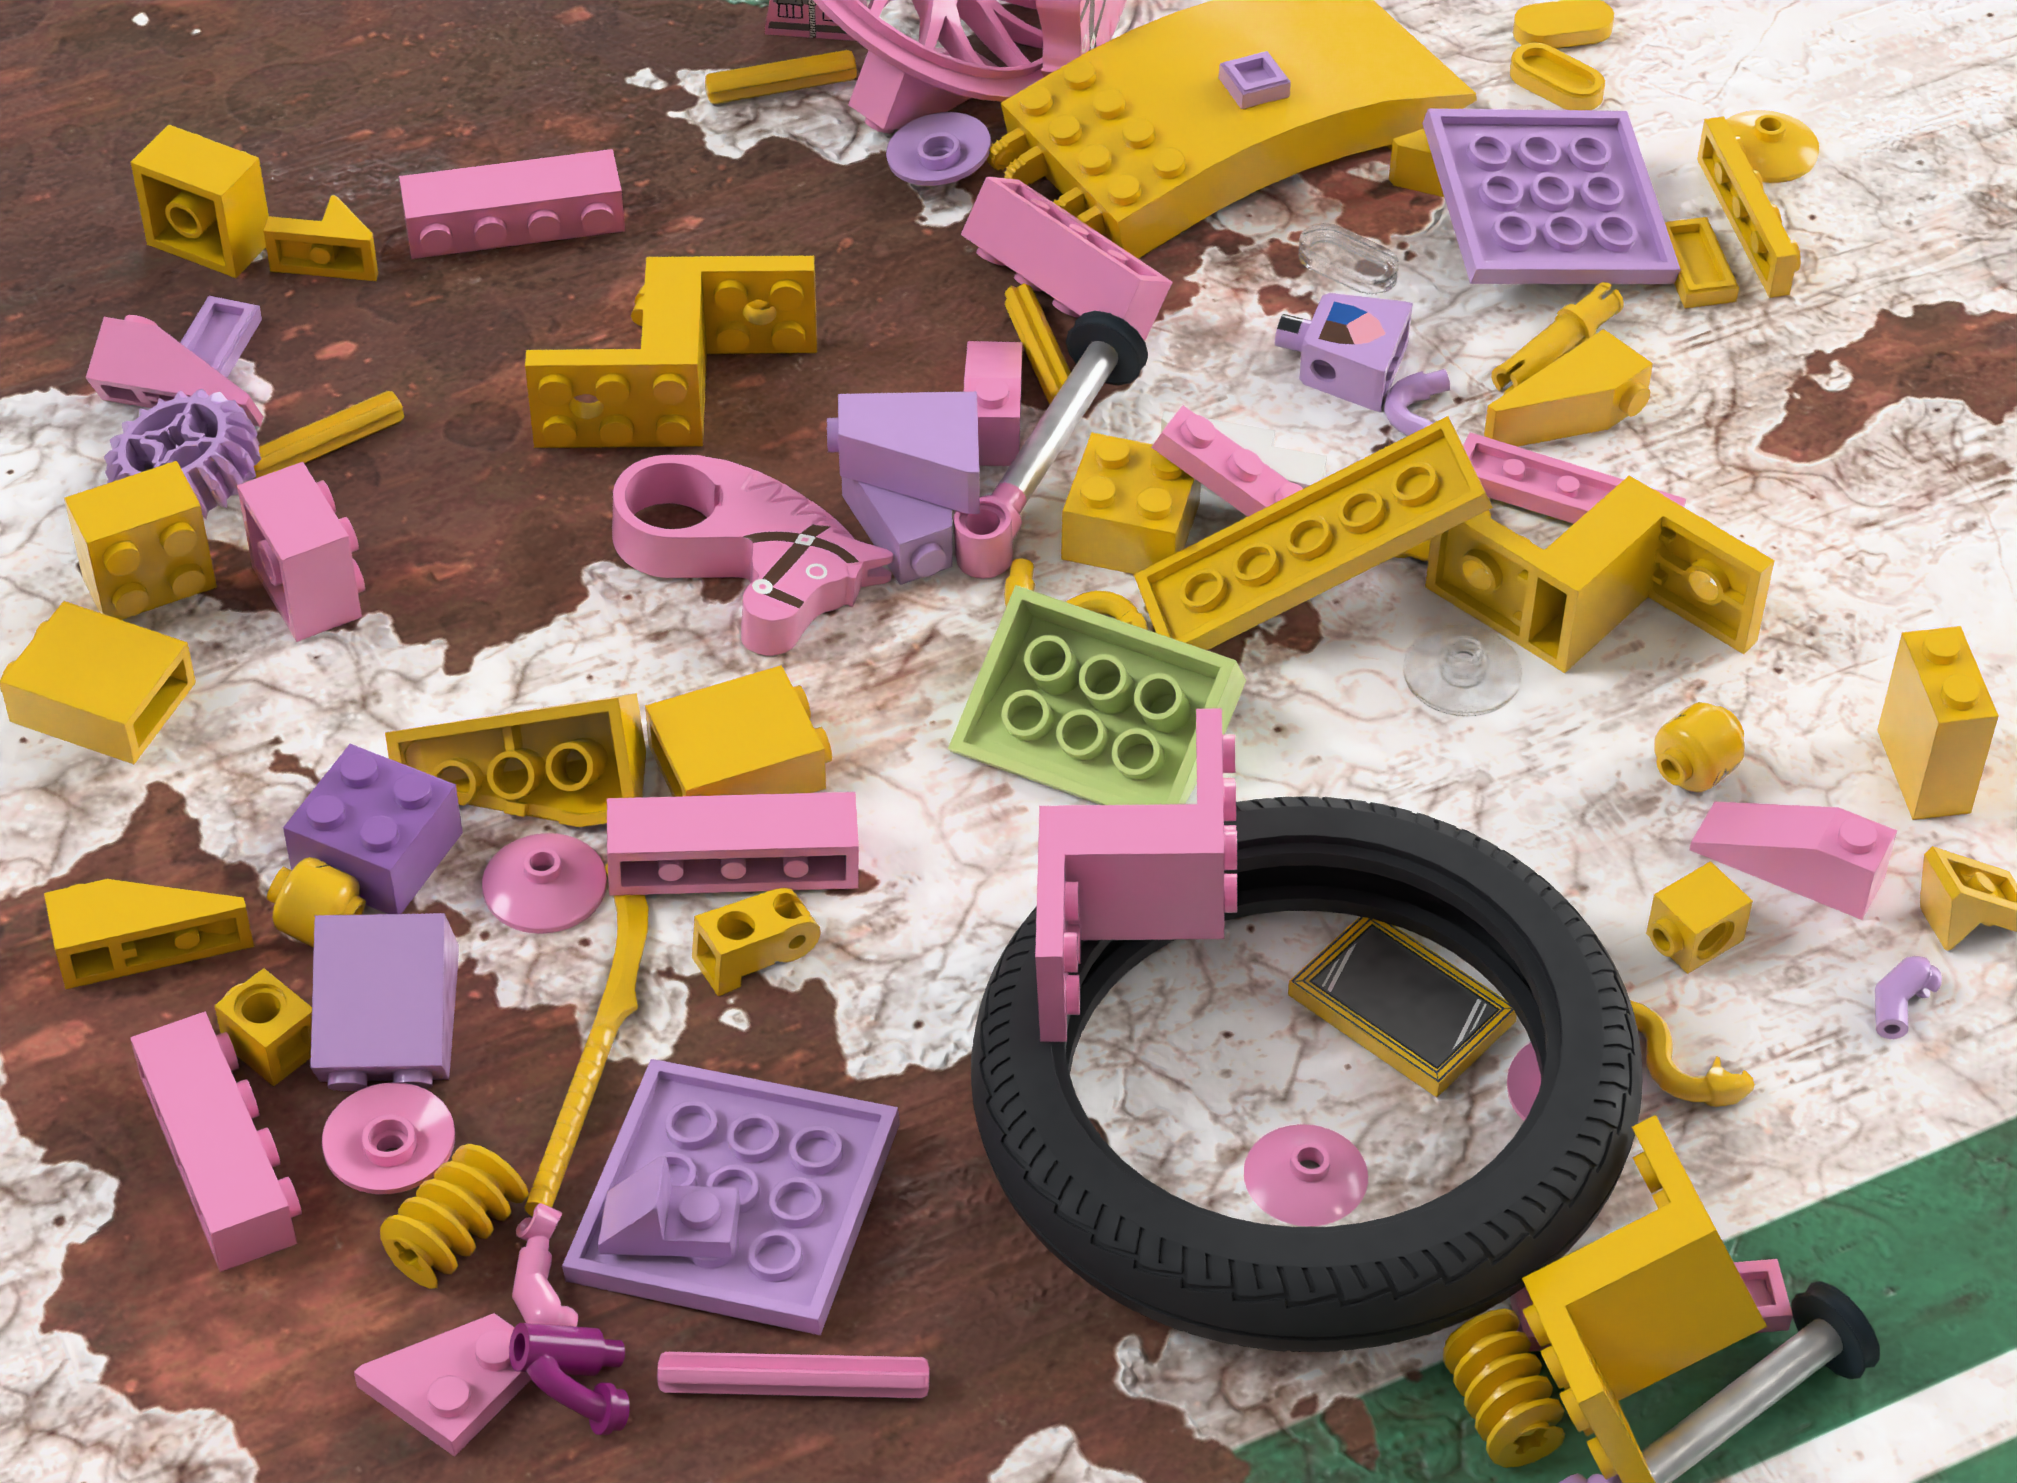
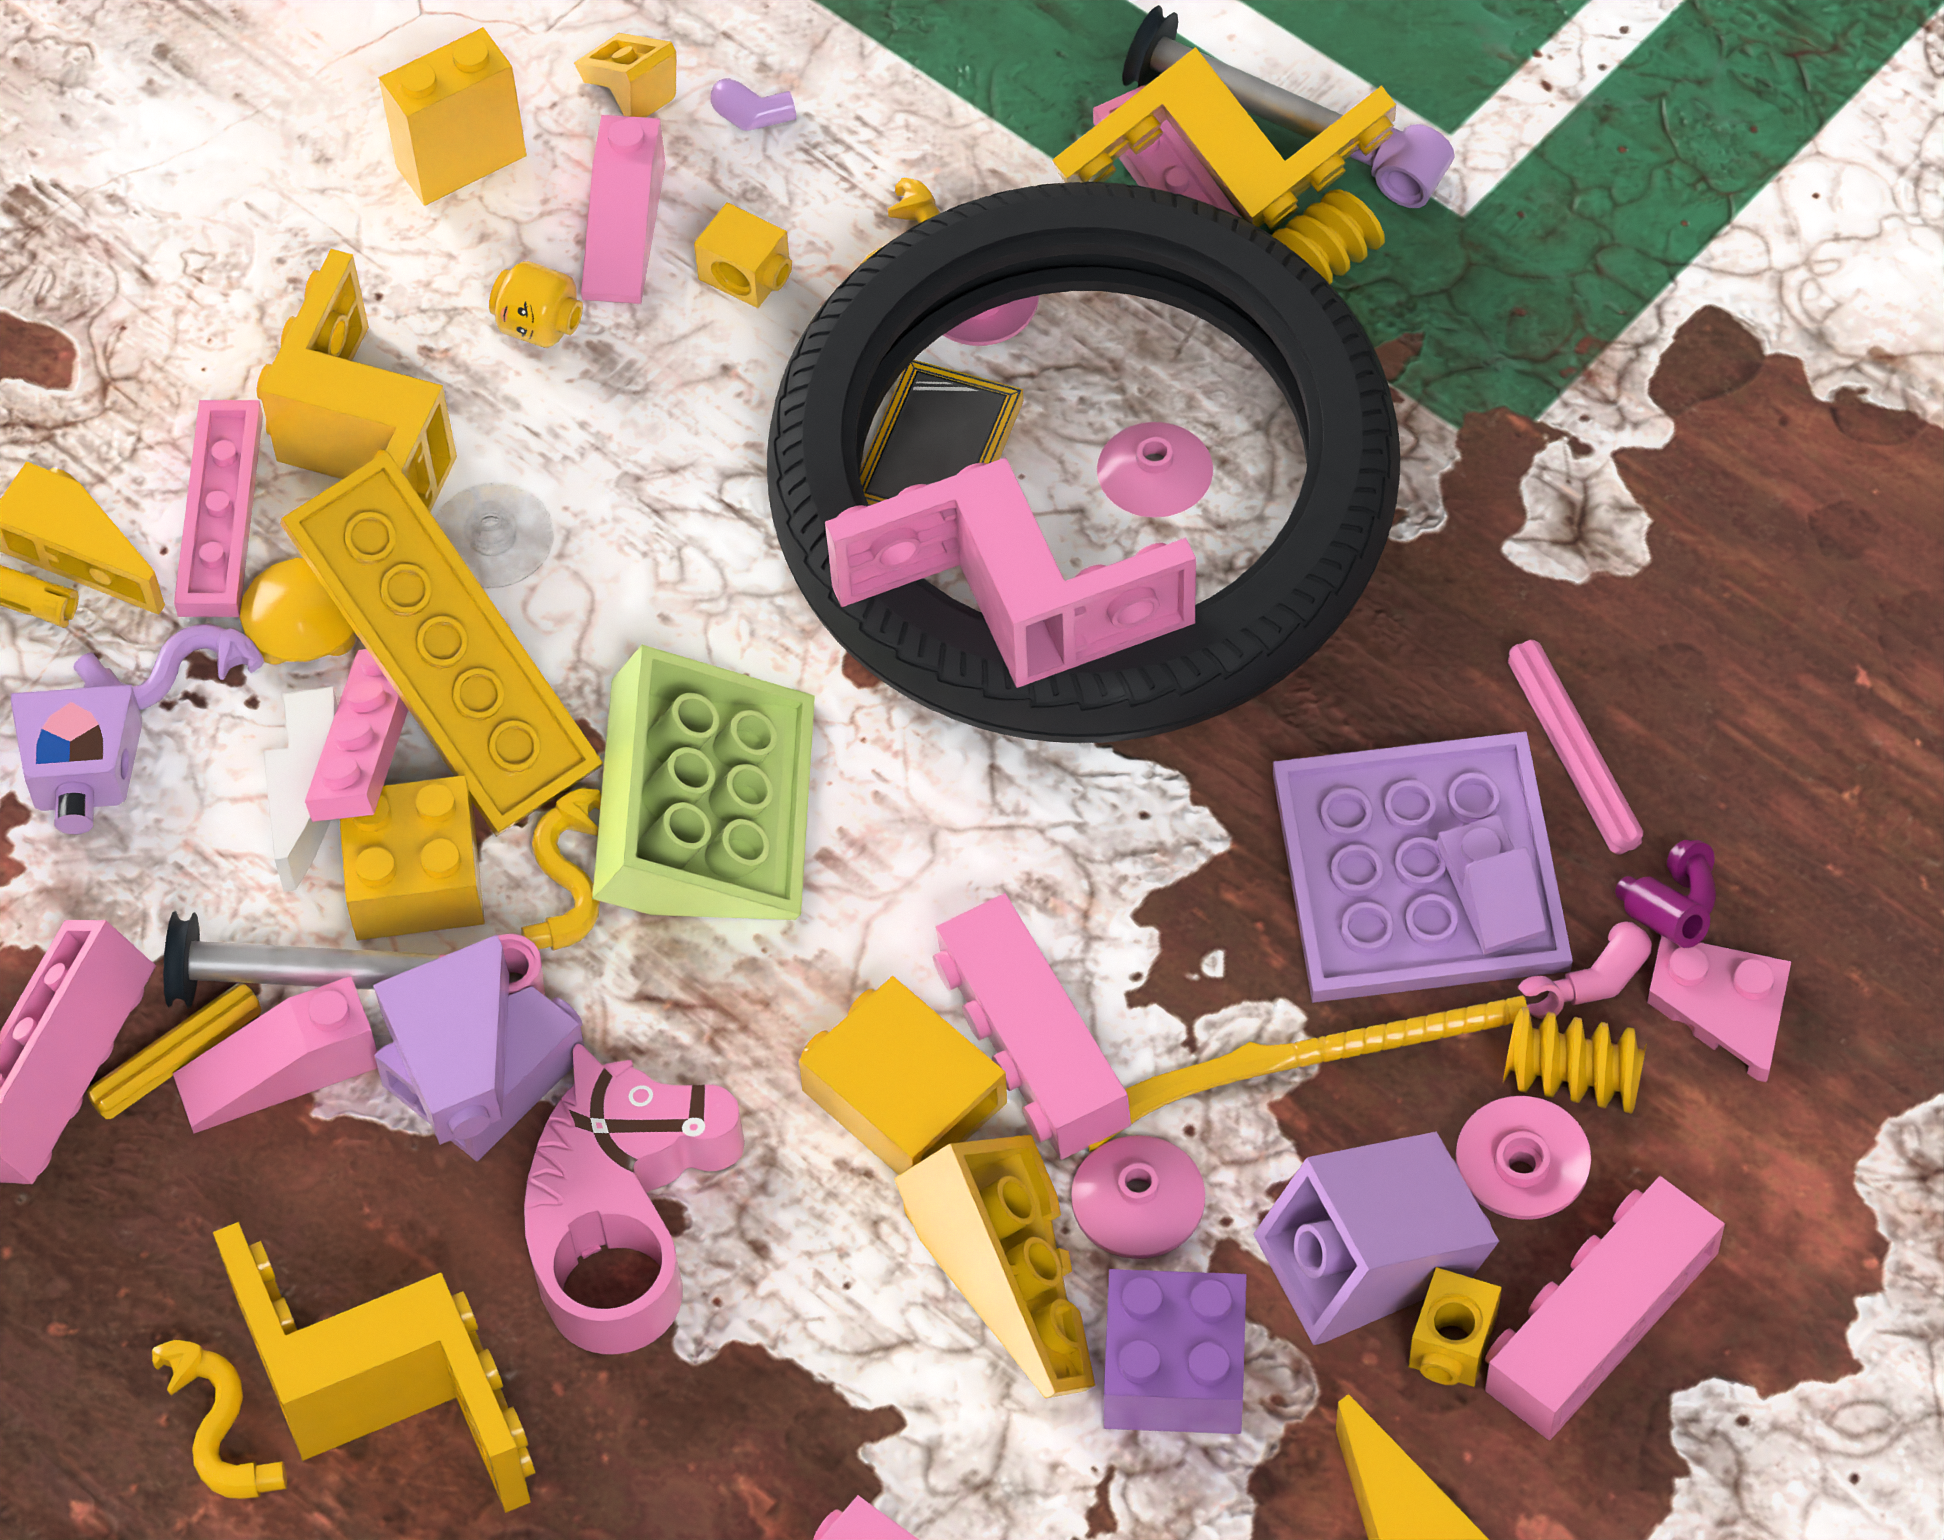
camera: 110 degrees left, 10 degrees up
yellow head [266,857,366,948] -> none
yellow leg [692,888,821,996] -> none

